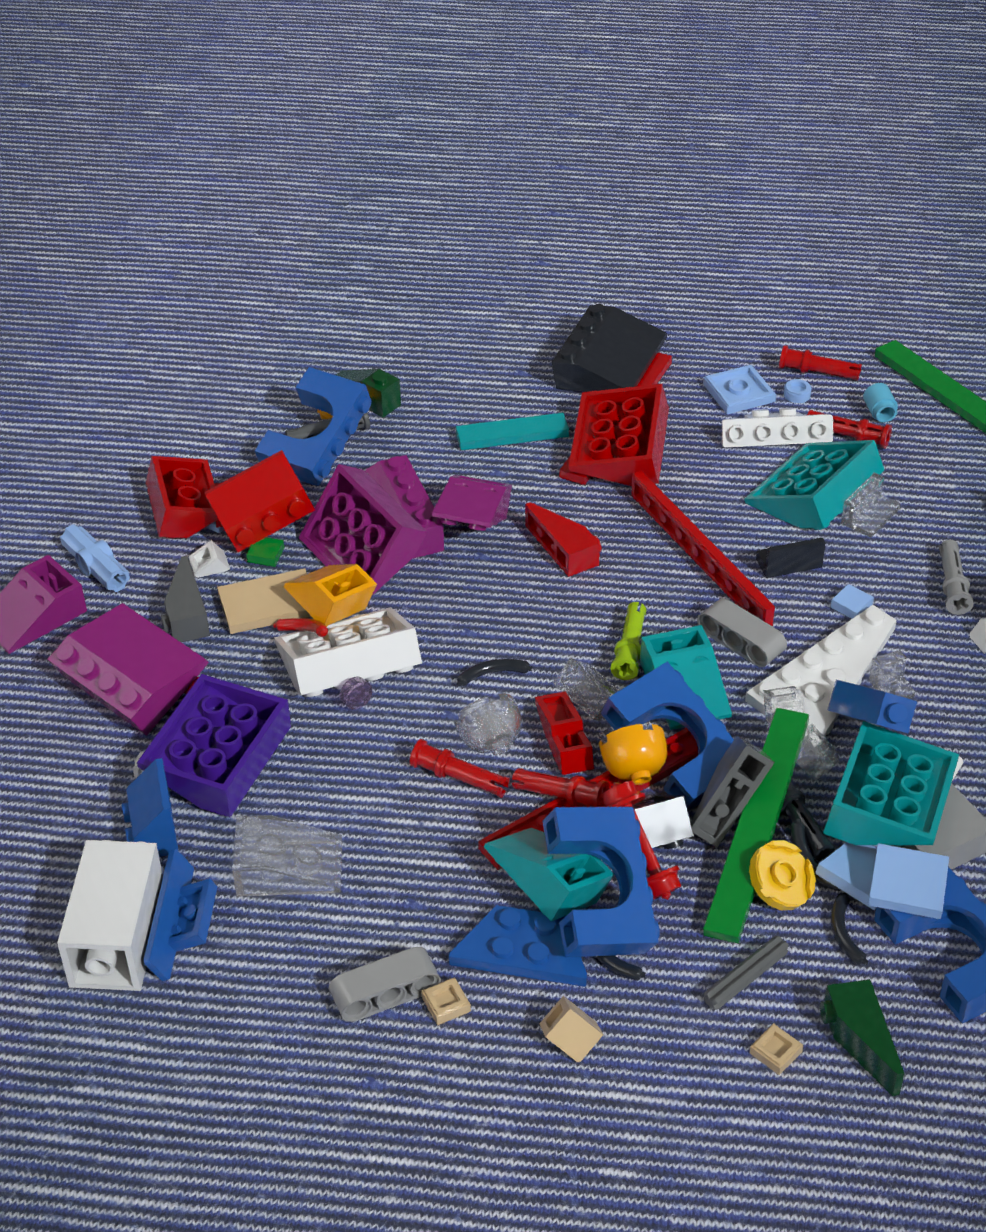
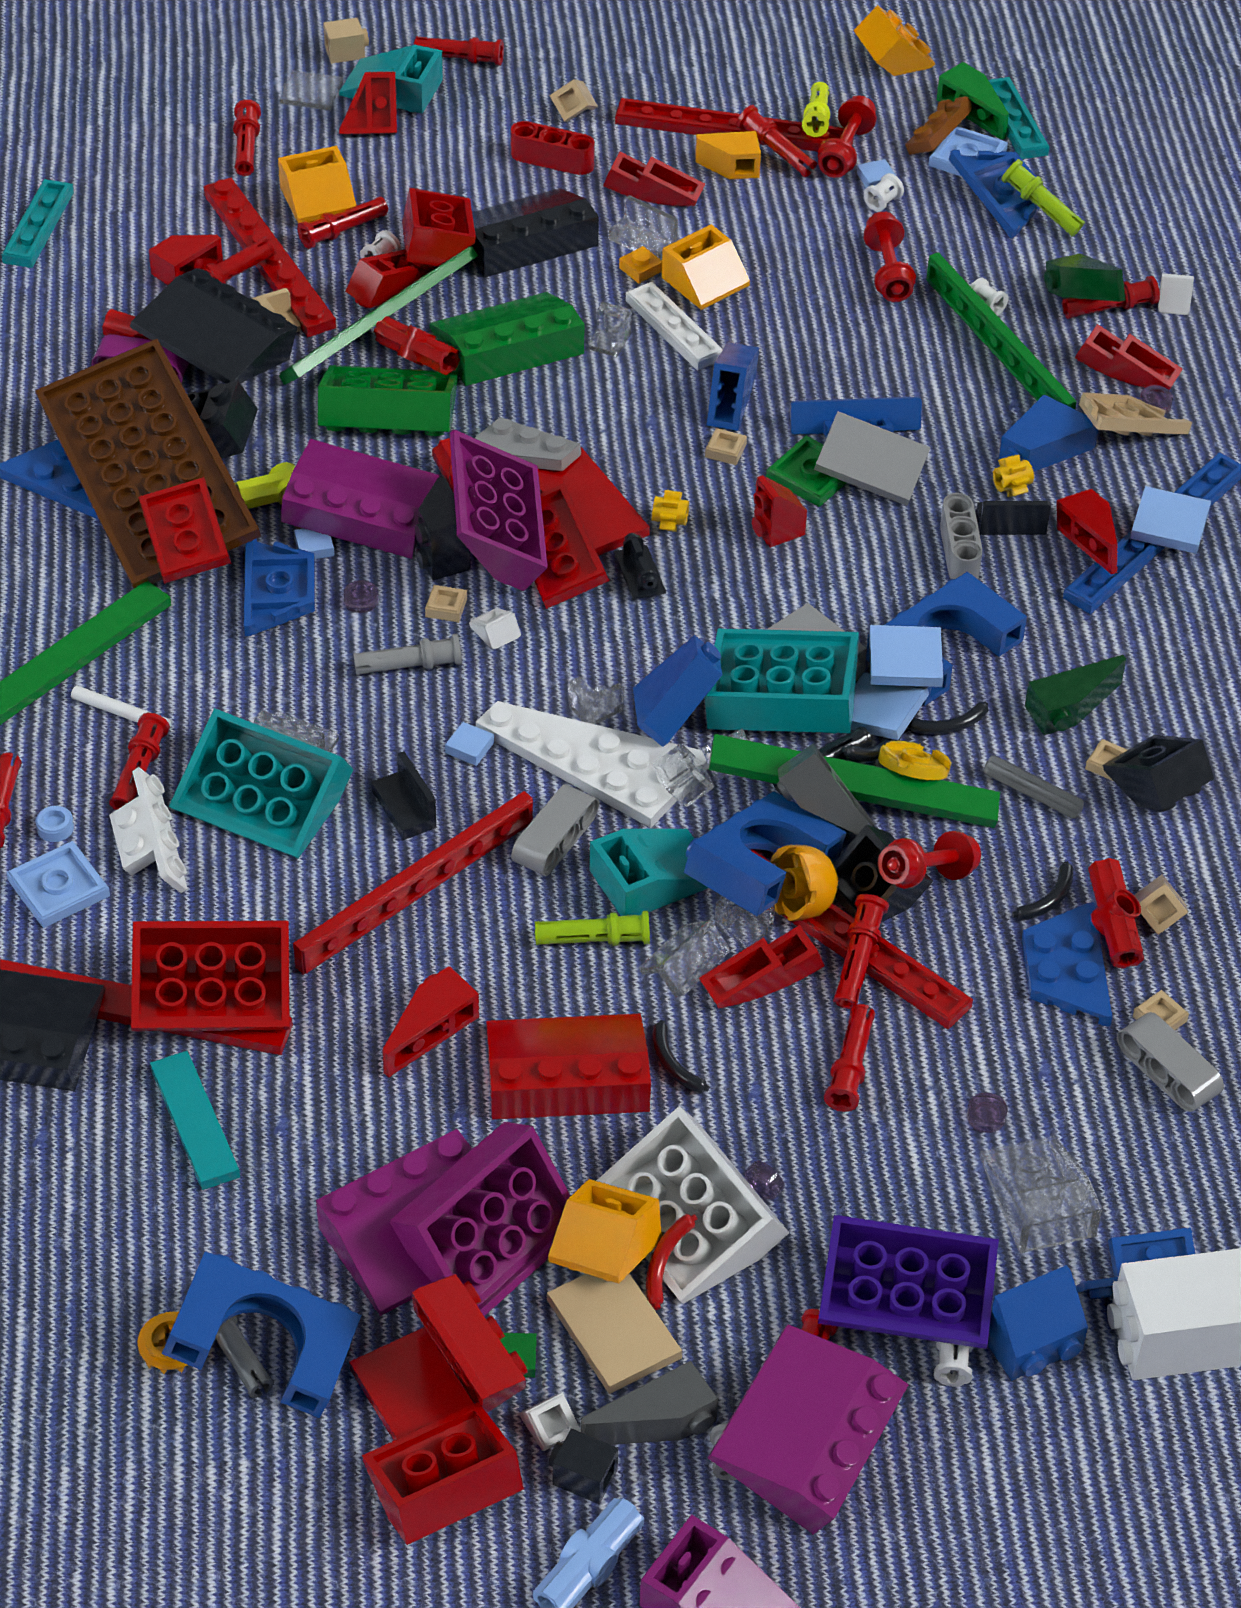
camera: 105 degrees left, 5 degrees up
dark green slope [336,369,401,418] -> none
magenta slope [432,474,512,531] -> none
clear cylinder [454,693,522,755] -> none
teal slope [484,828,615,921] -> none
blue arch [542,807,660,957] -> none
medium azure brick [863,383,898,422] -> none
none -> white bar [71,685,171,729]
none -> red slope [486,1013,651,1120]
none -> black brick [548,1428,618,1505]
none -> clear purple tile [967,1093,1008,1133]
none -> red piece [1088,858,1144,969]
none -> black slope [1103,735,1214,812]

